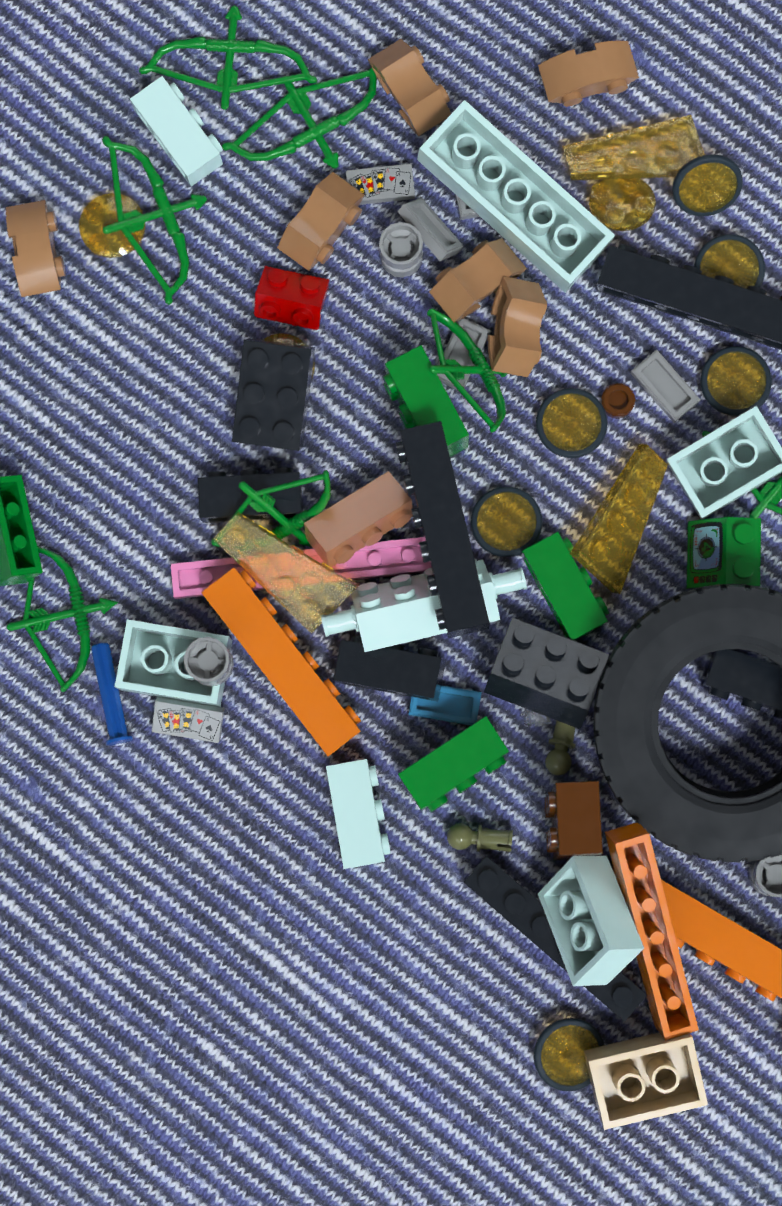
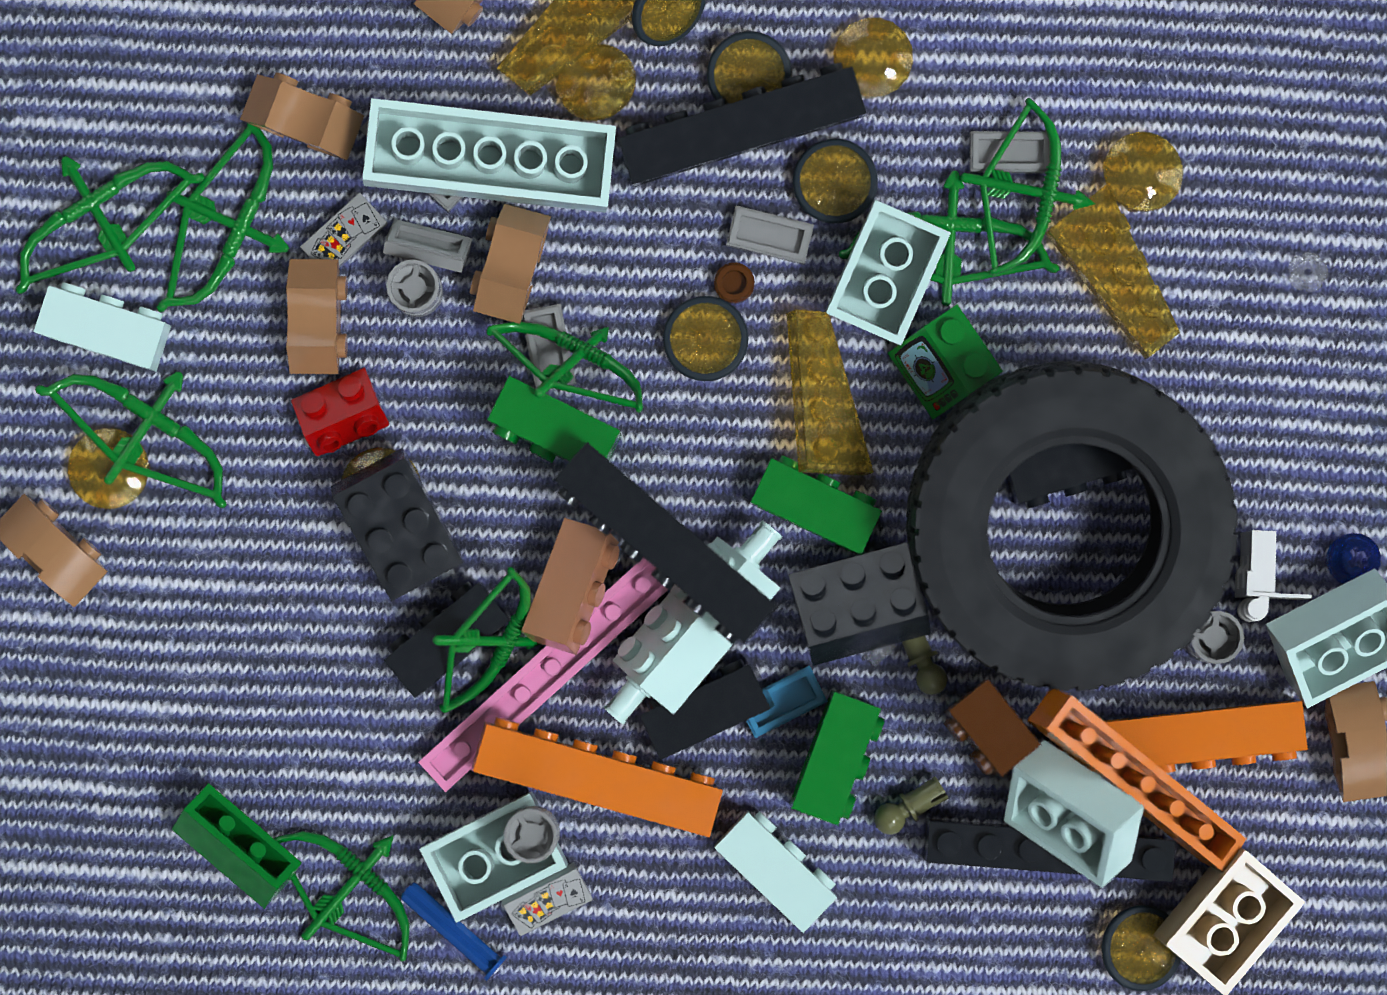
camera: 45 degrees left, 5 degrees up
clear yellow wing [213,512,360,634] -> none
clear yellow wheel [471,487,542,557] -> none
medium nougat brick [488,276,548,377] -> none

